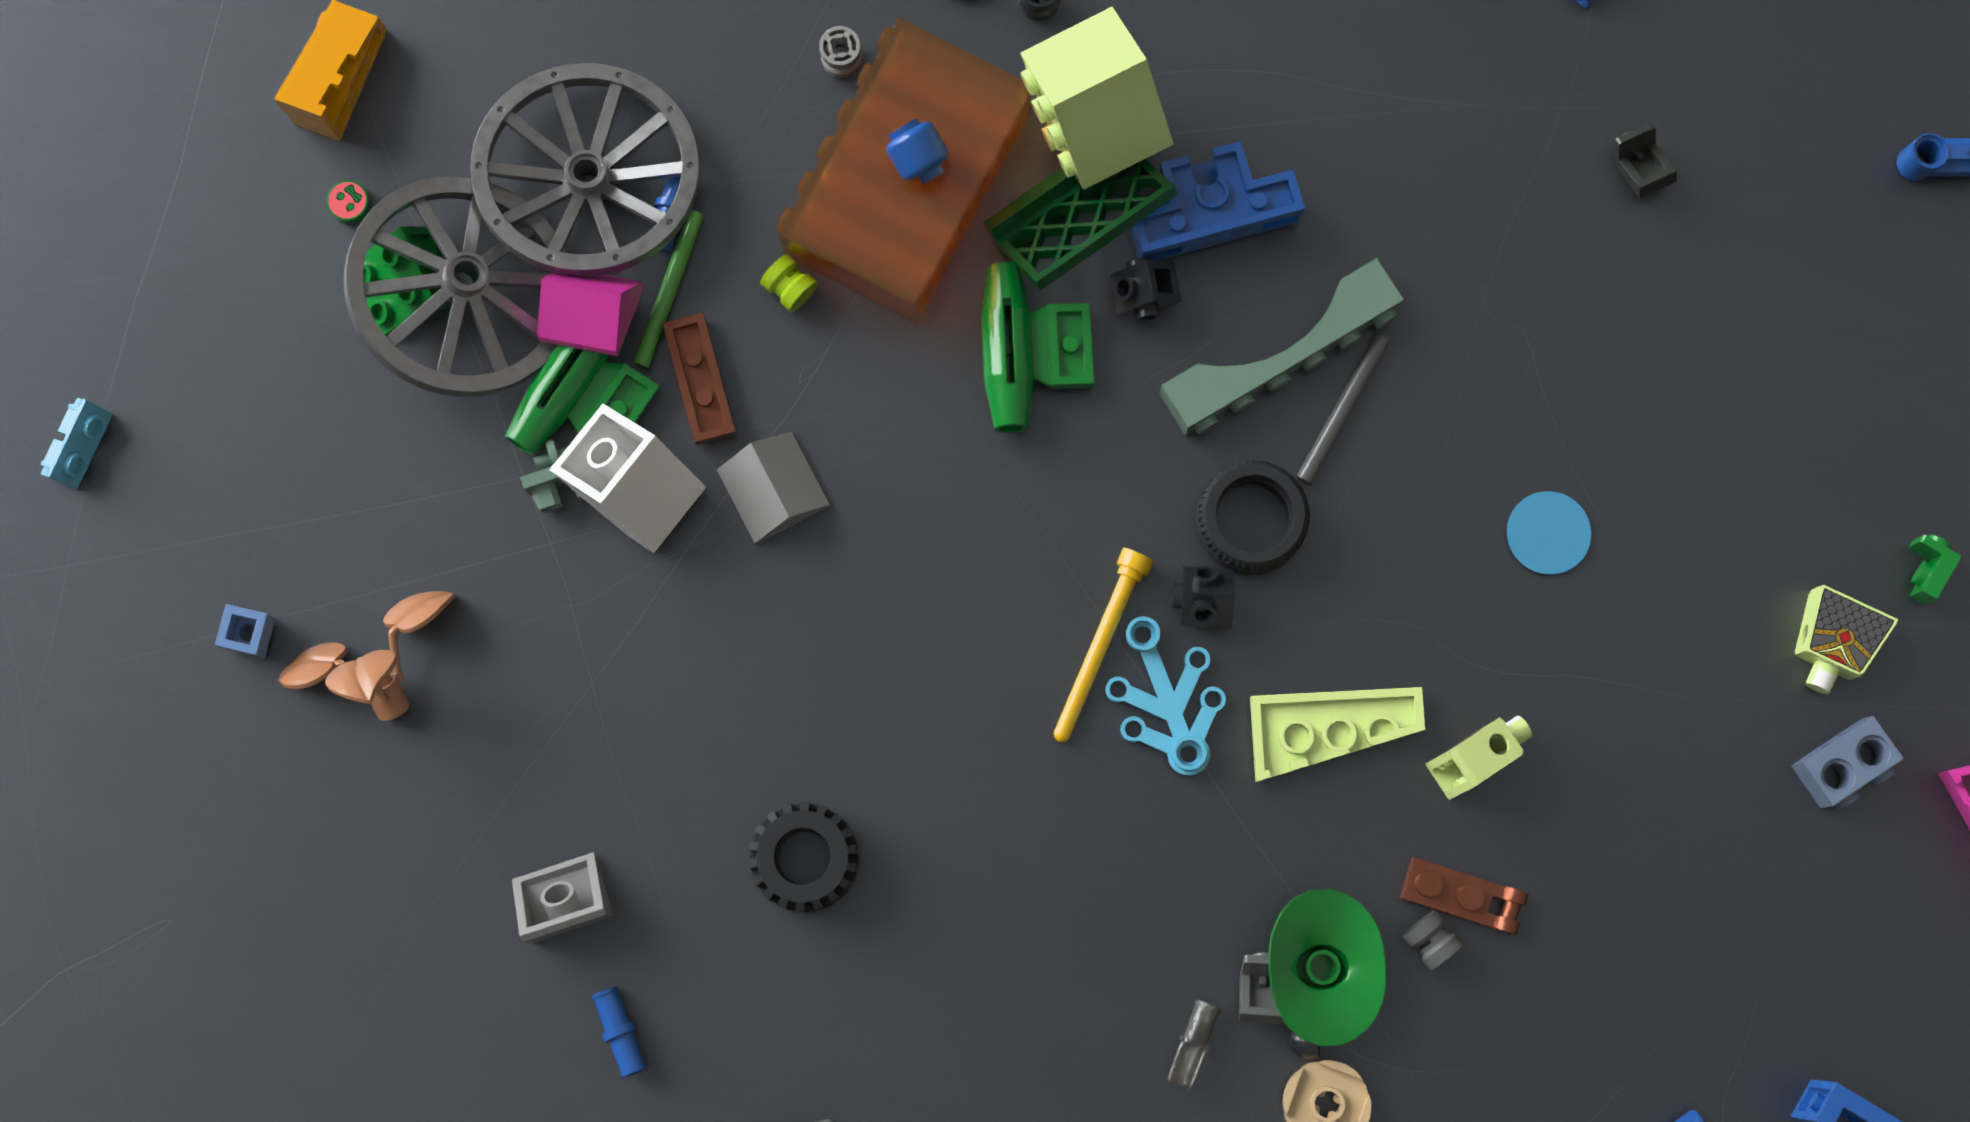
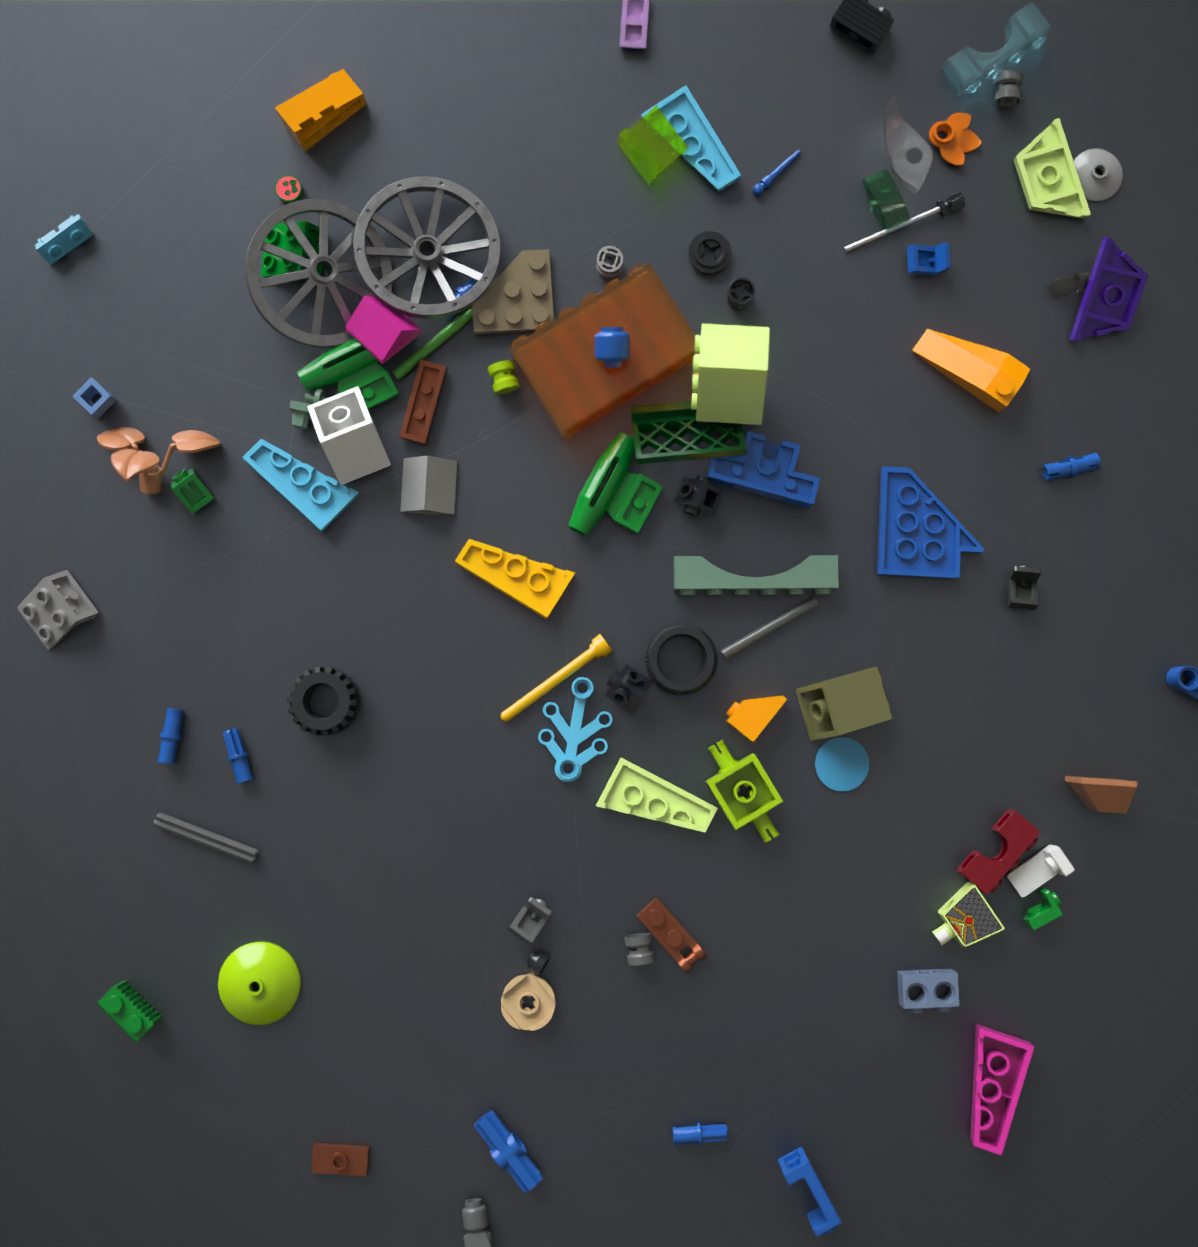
camera: 30 degrees right, 5 degrees up
light grey slope [512,852,614,943] -> none
clear smoke axle [1168,1000,1222,1089] -> none
green hat [1268,889,1386,1046] -> none
yellowish green torso [1425,716,1532,800] -> none
none -> light grey bracket [18,570,99,650]
none -> green bracket [171,468,214,514]
none -> blue axle [223,728,254,784]
none -> medium azure wing [242,439,359,533]
none -> yellow wing [455,539,575,620]
none -> dark tan plate [472,249,554,335]
none -> lime brick [705,739,783,843]
none -> light orange slope [726,696,787,742]
none -> olive slope [795,666,892,741]
none -> blue wing [877,467,984,579]
none -> dark red arch [956,809,1040,895]
none -> white bracket [1006,844,1075,897]
none -> nougat slope [1065,776,1137,814]

